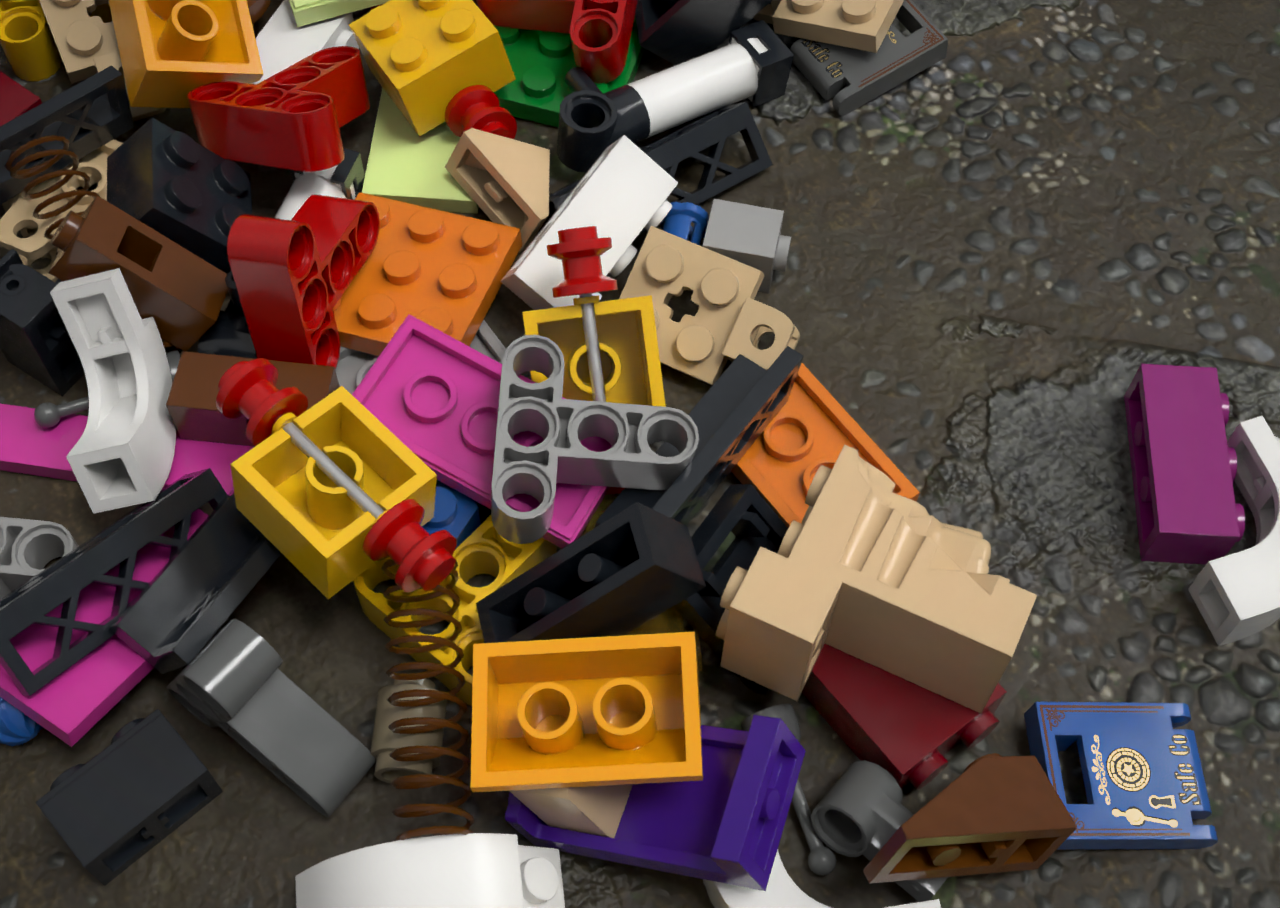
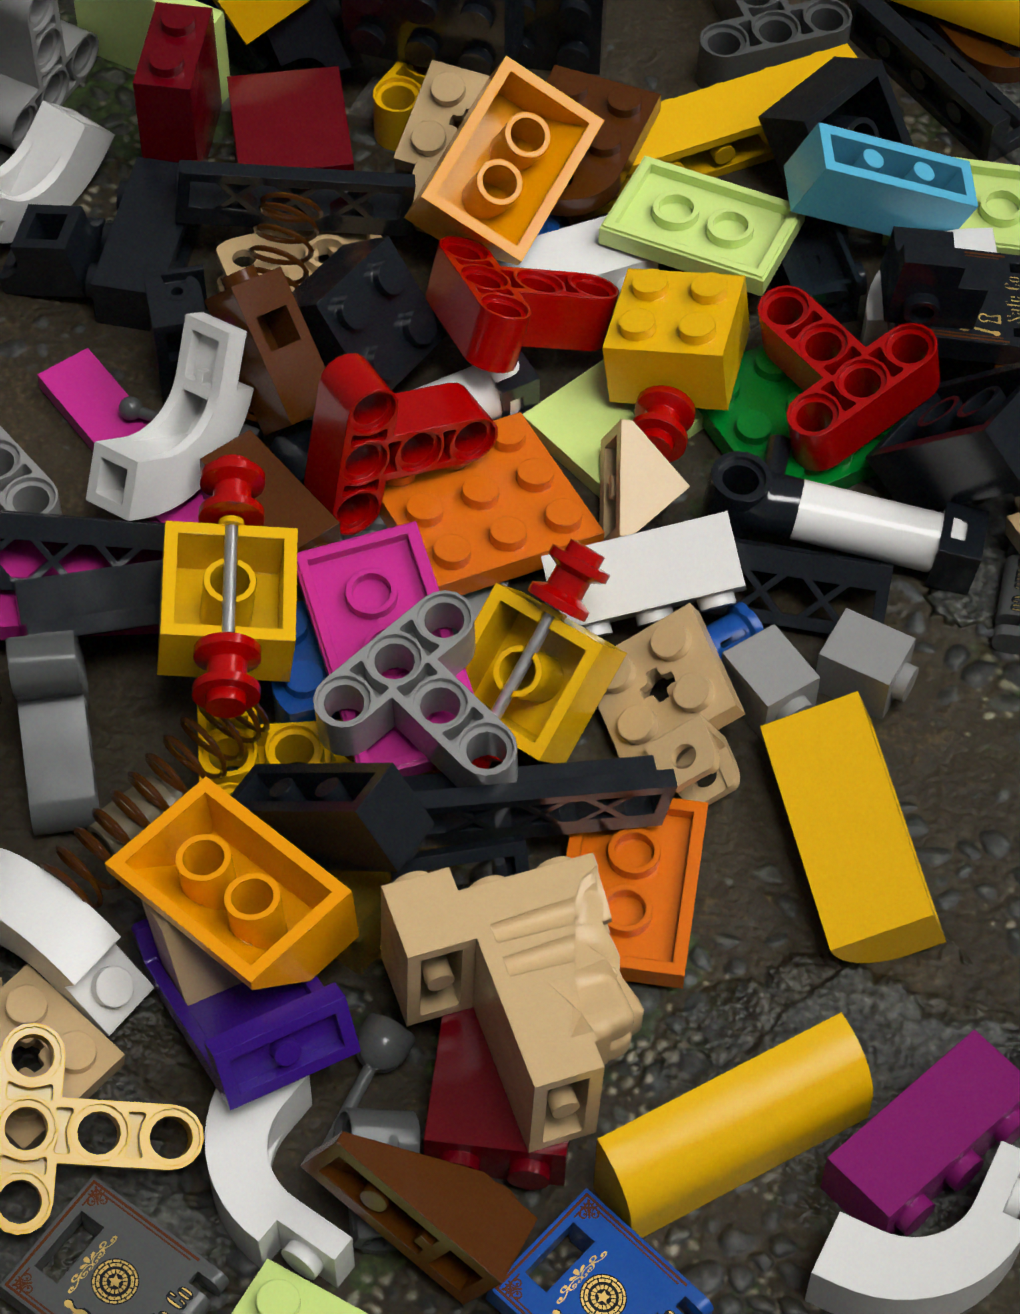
camera: 45 degrees right, 5 degrees down
none -> yellow brick [593,1012,873,1238]
none -> yellow brick [760,691,946,963]
none -> light grey brick [816,608,919,720]

